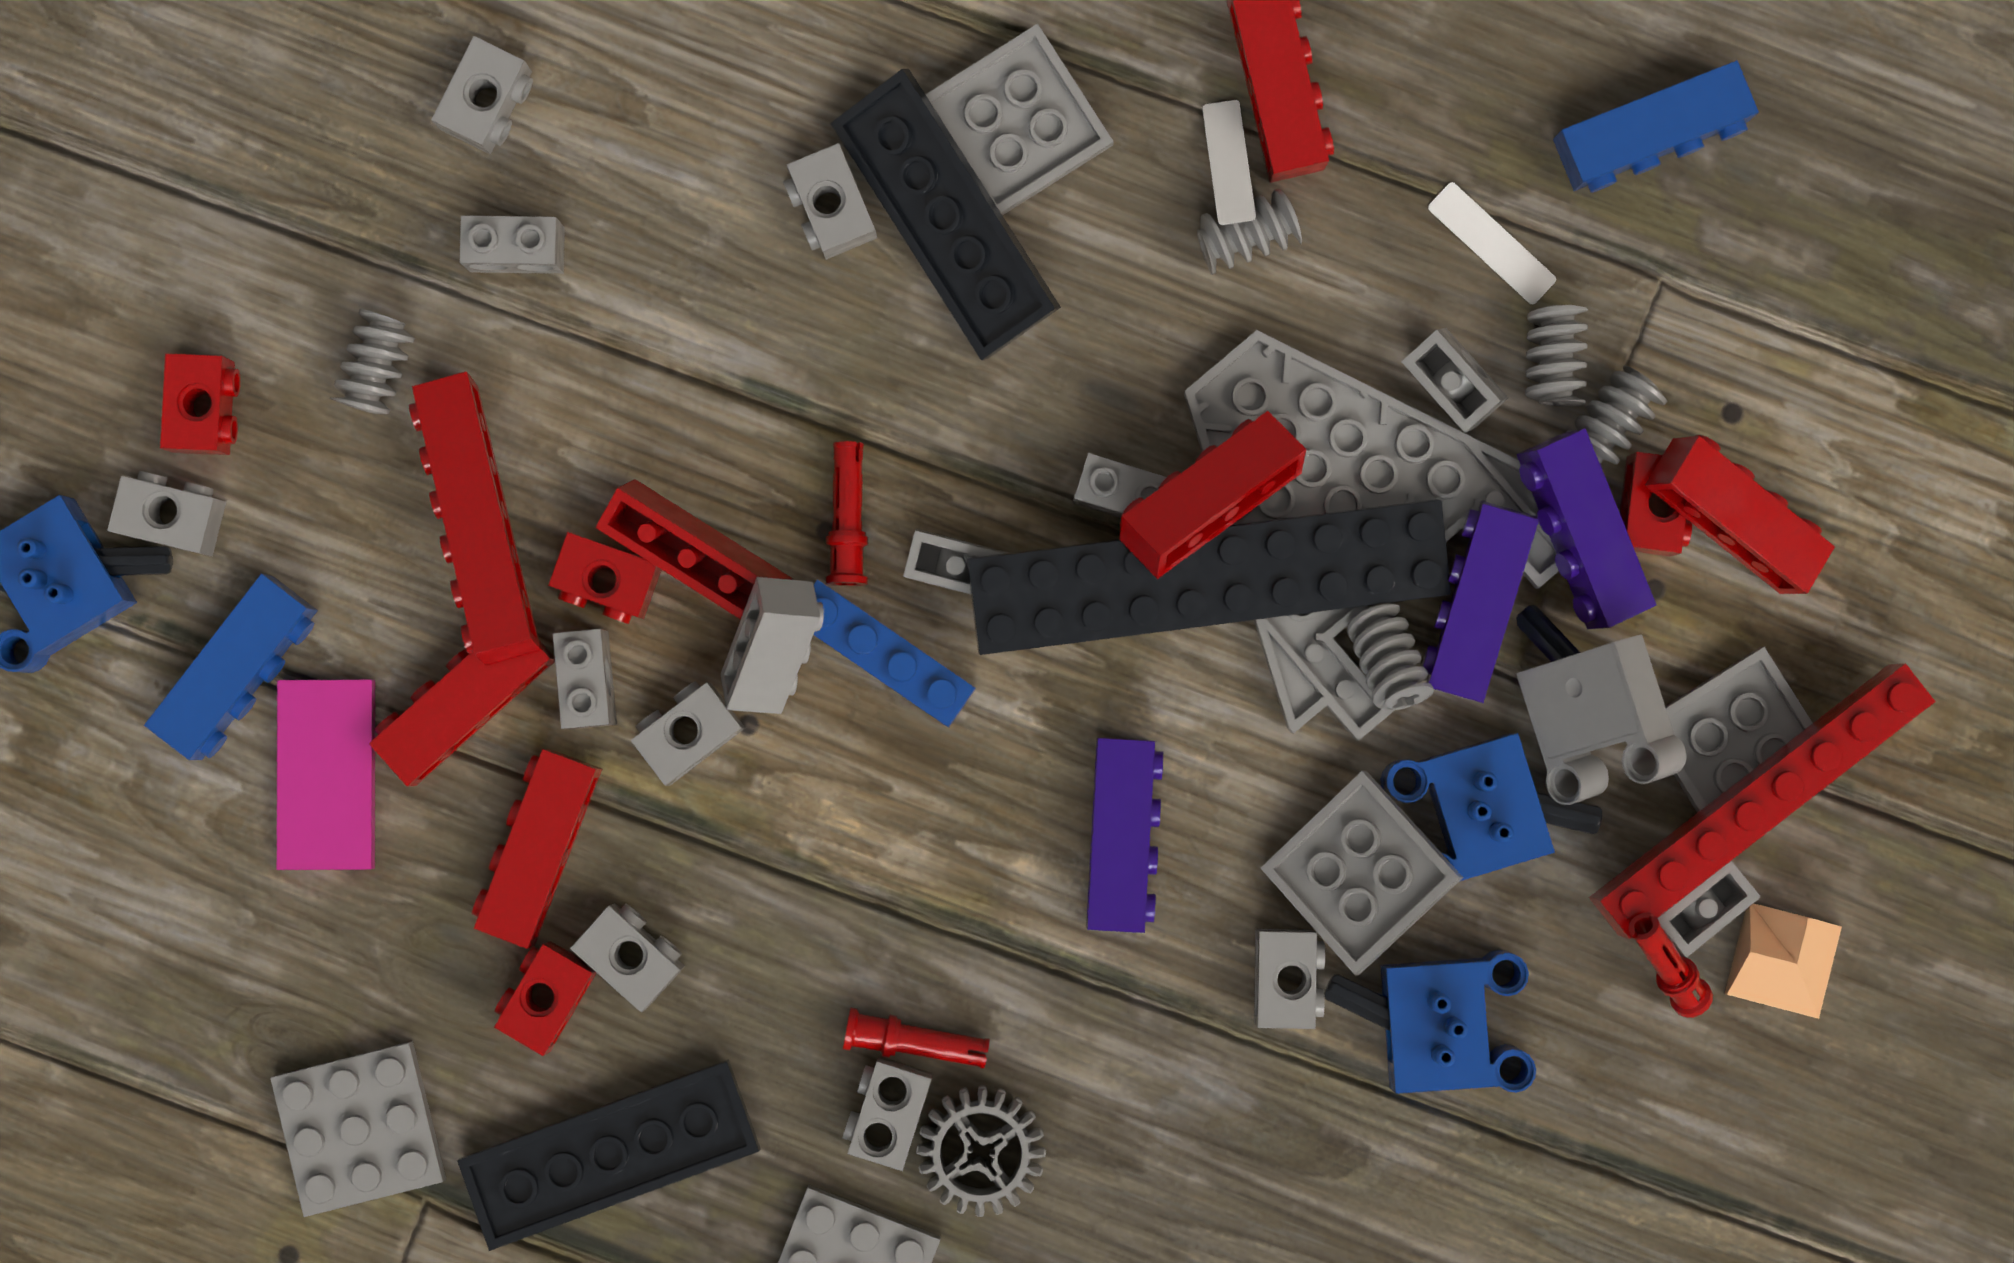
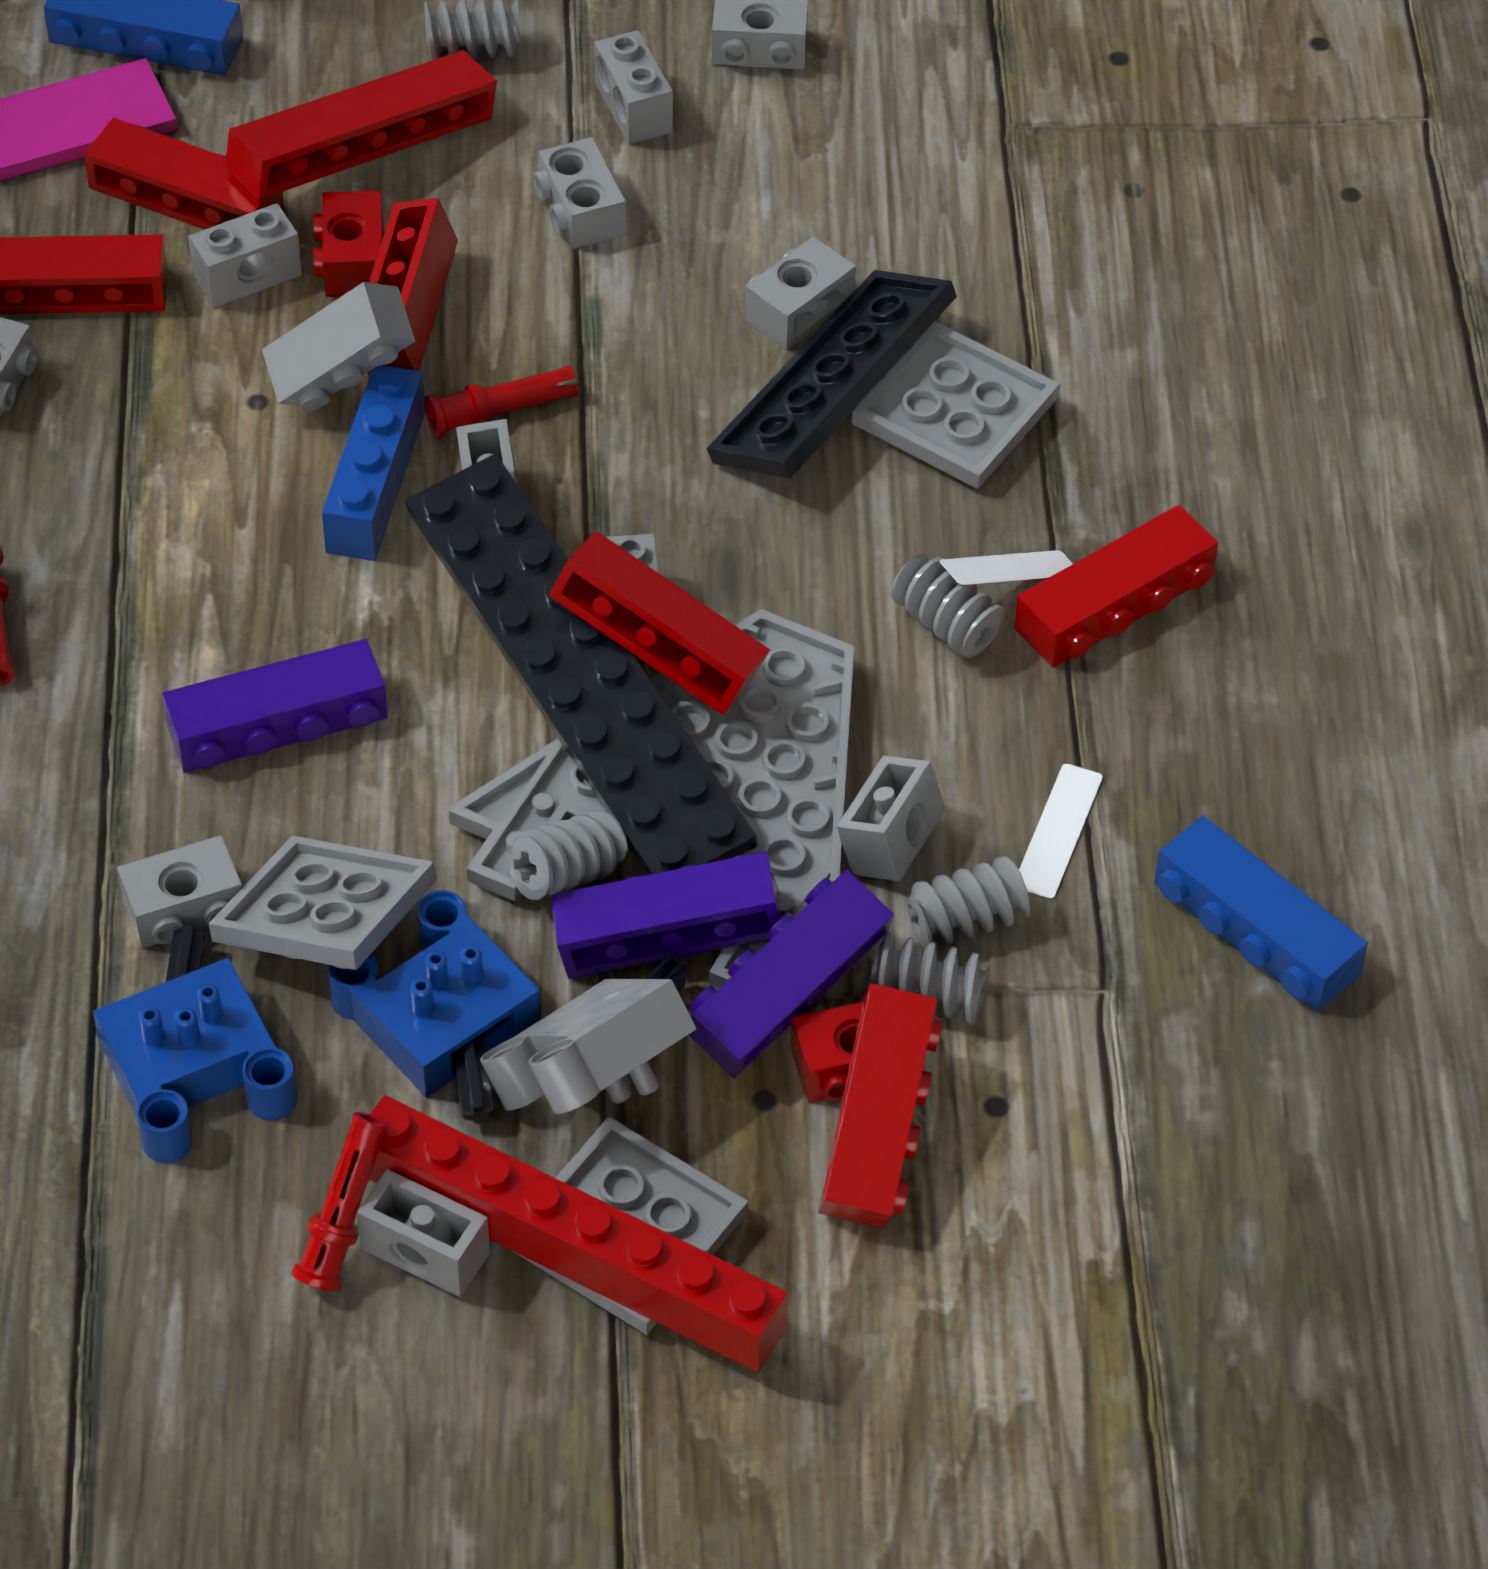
camera: 65 degrees right, 35 degrees down
light grey brick [631,681,745,786] -> none
light nougat slope [1725,903,1842,1019] -> none
none -> light grey brick [533,137,626,250]

